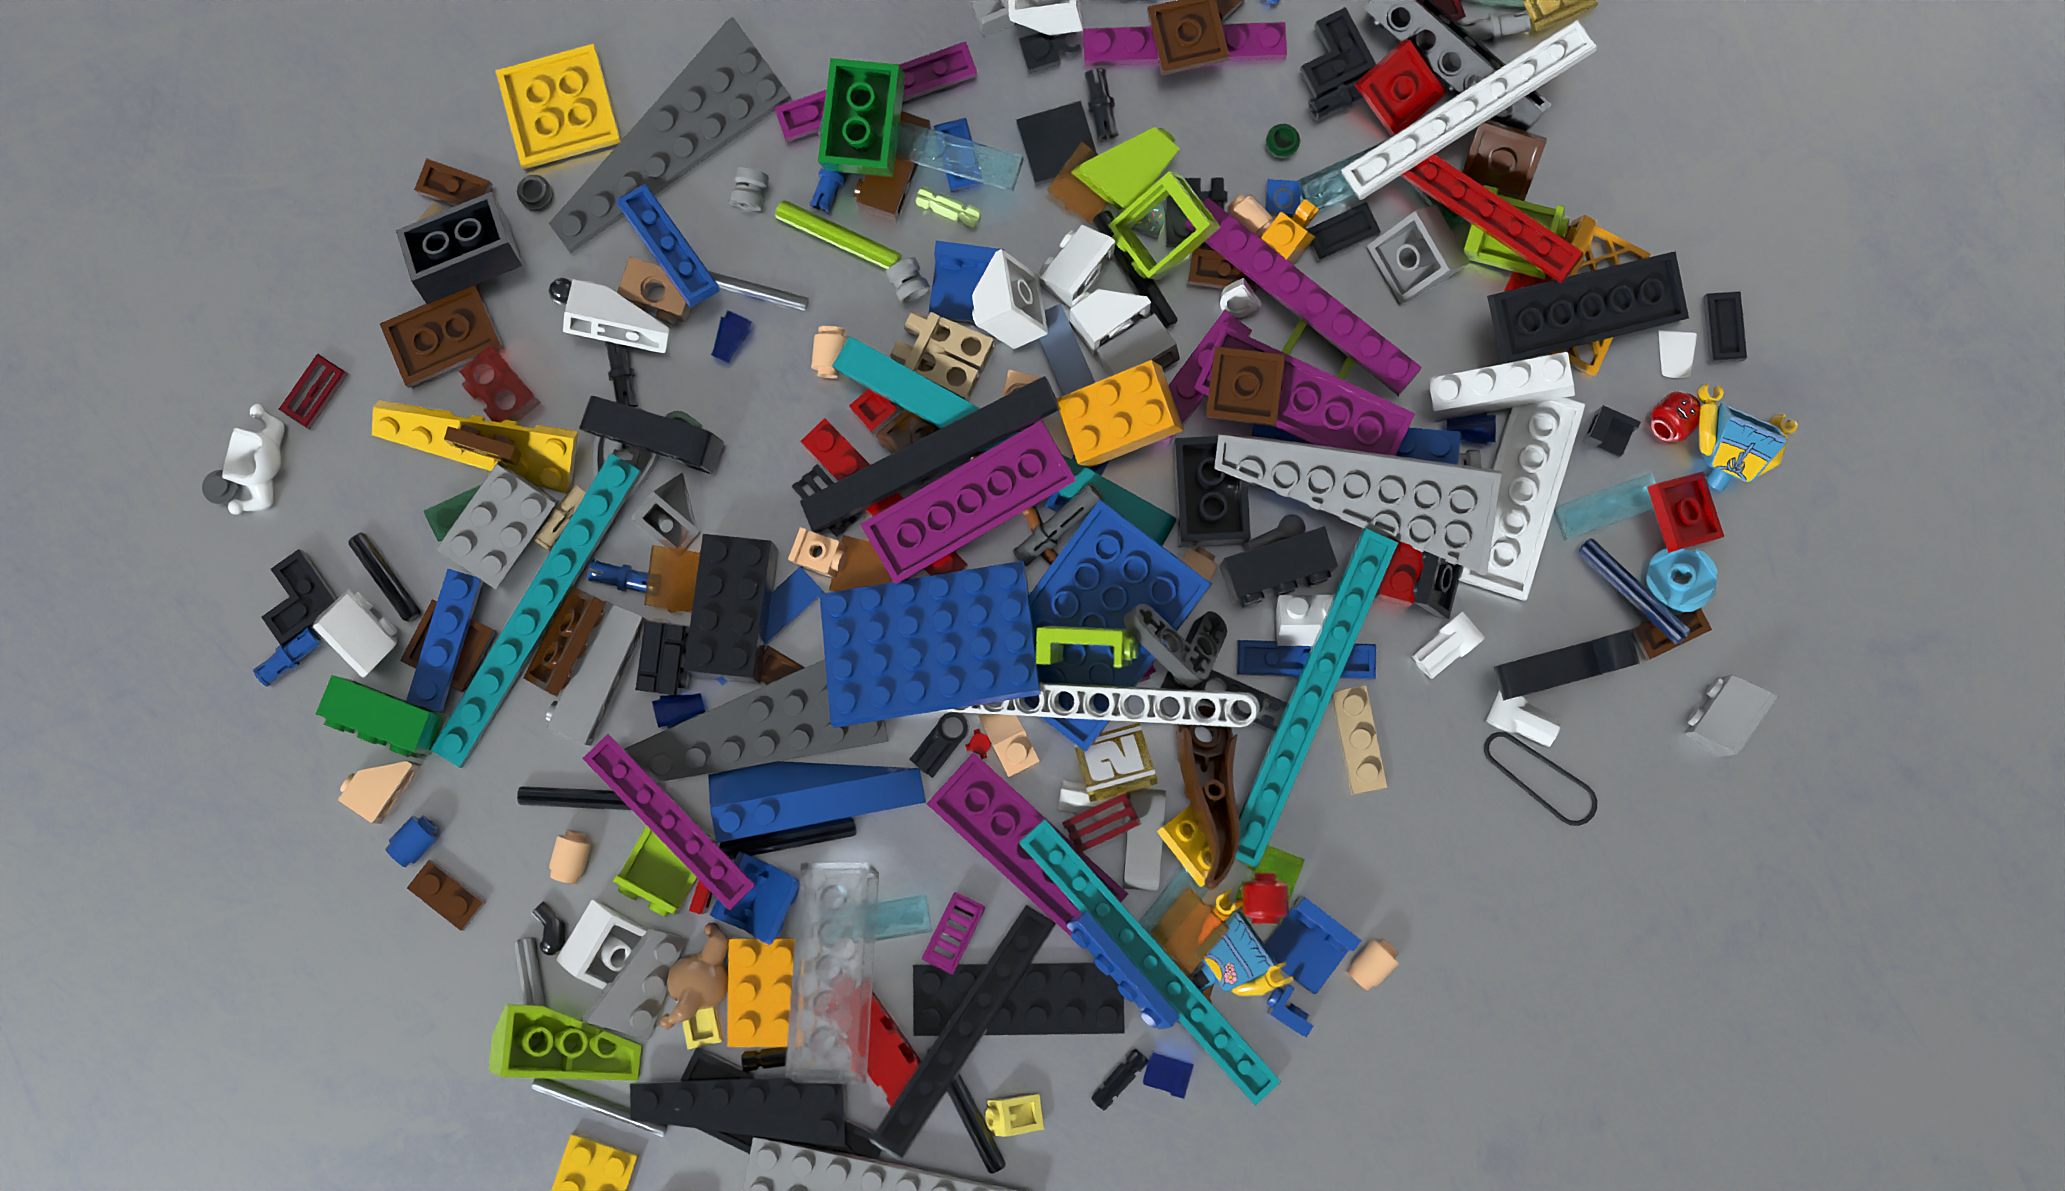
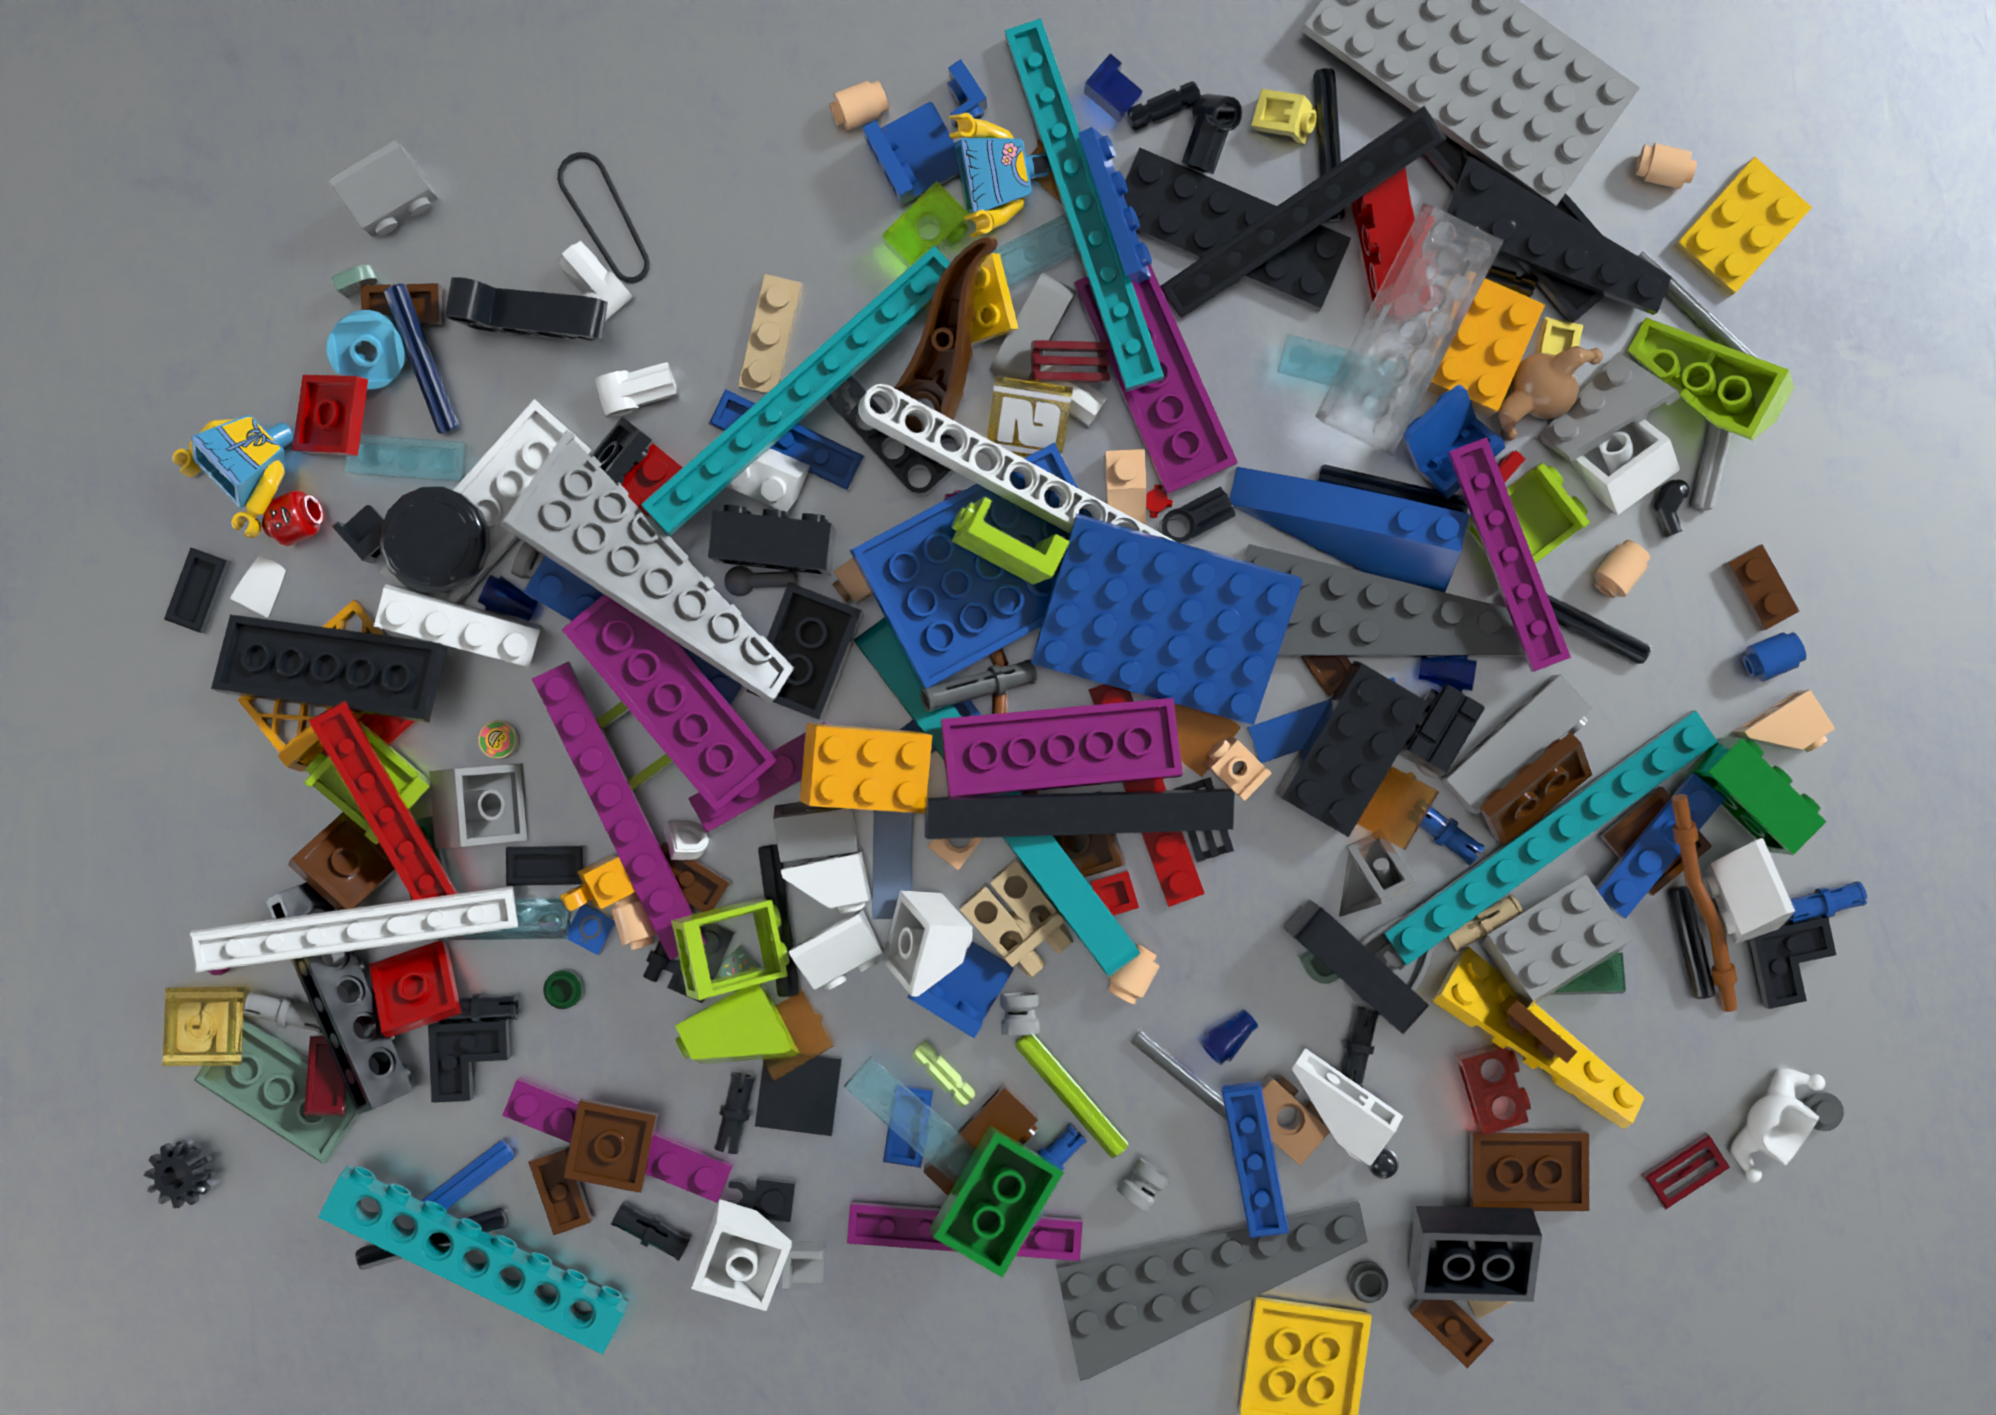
camera: 160 degrees left, 5 degrees up
magenta slope [921,892,985,975] -> none
dark grey beam [1124,603,1227,688] -> none
clear orange piece [1150,887,1230,973] -> none
reddish brown plate [1206,346,1285,426] -> none
red head [1242,873,1289,924] -> none
none -> sand green tile [331,265,378,298]
none -> black piece [380,487,490,594]
none -> tile [478,720,519,759]
none -> black piece [1181,93,1242,174]
none -> dark orange bar [1671,794,1737,1012]

